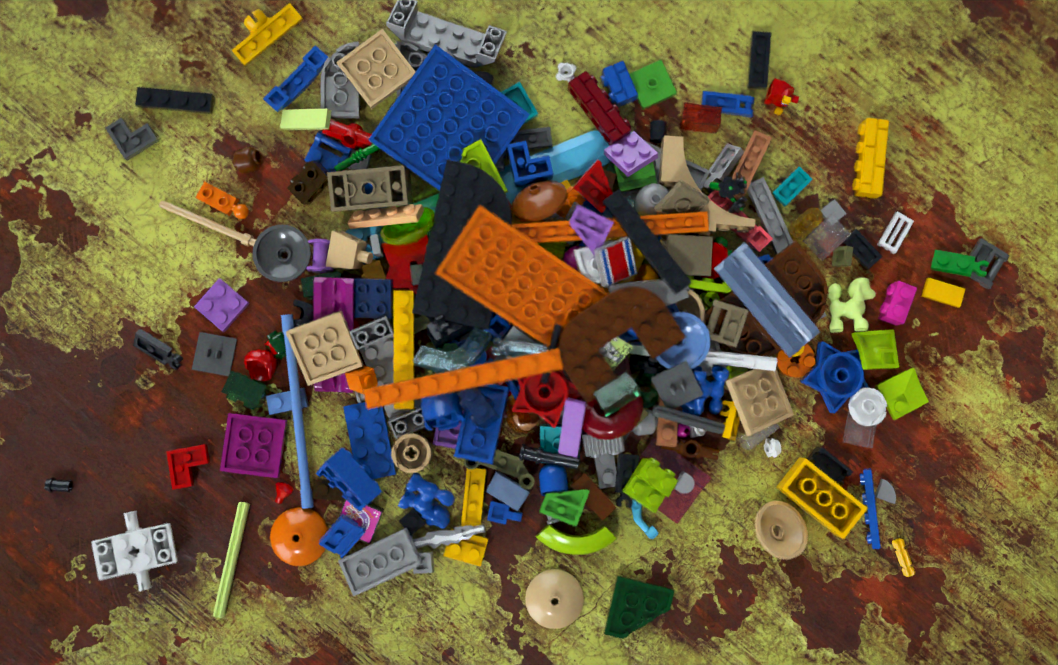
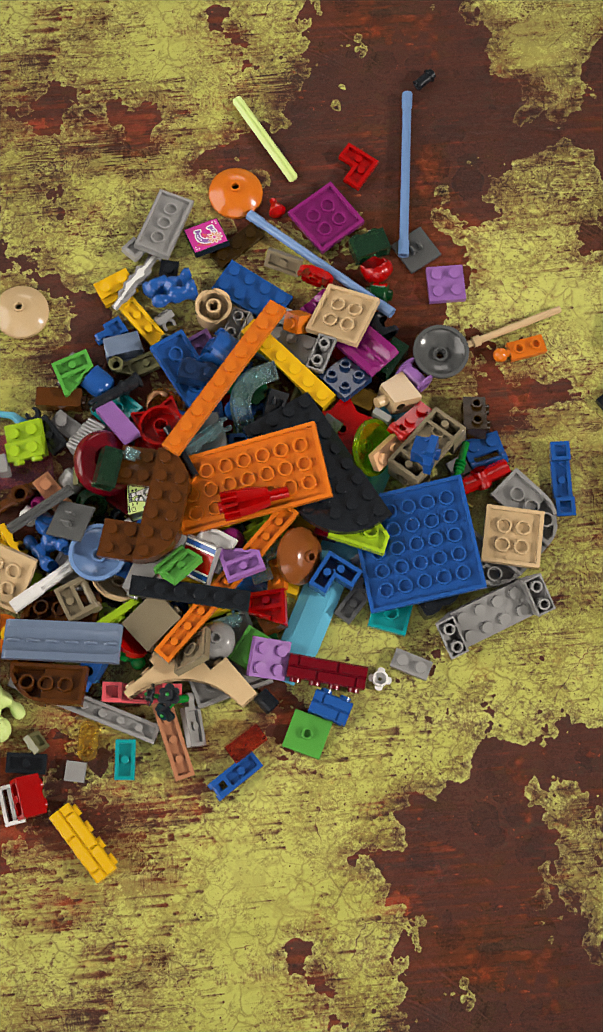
camera: 135 degrees right, 10 degrees down
white slope [91,511,178,591] -> none
black plate [133,329,183,370] -> none
reddish brown head [232,147,263,174] -> none
medium blue plate [266,388,309,415] -> none
yellowish green tile [280,109,332,130] -> none
blue wedge [315,447,382,512] -> none
blue plate [319,514,366,558] -> none
lime brick [535,524,617,555] -> none
black plate [747,31,771,90] -> none
red piece [764,78,799,115] -> none
clear plate [802,214,851,261] -> none
none -> red brick [9,773,48,821]
none -> clear light blue plate [122,446,141,462]
none -> light grey tile [152,308,176,331]
none -> bright green plate [154,544,203,586]
none -> red piece [217,486,290,522]
none -> dark tan plate [264,247,304,278]
none -> red tile [297,265,334,288]
none -> red plate [387,401,432,442]
none -> light grey plate [389,648,433,681]
none -> medium blue piece [398,91,413,258]
none -> blue brick [411,435,441,475]

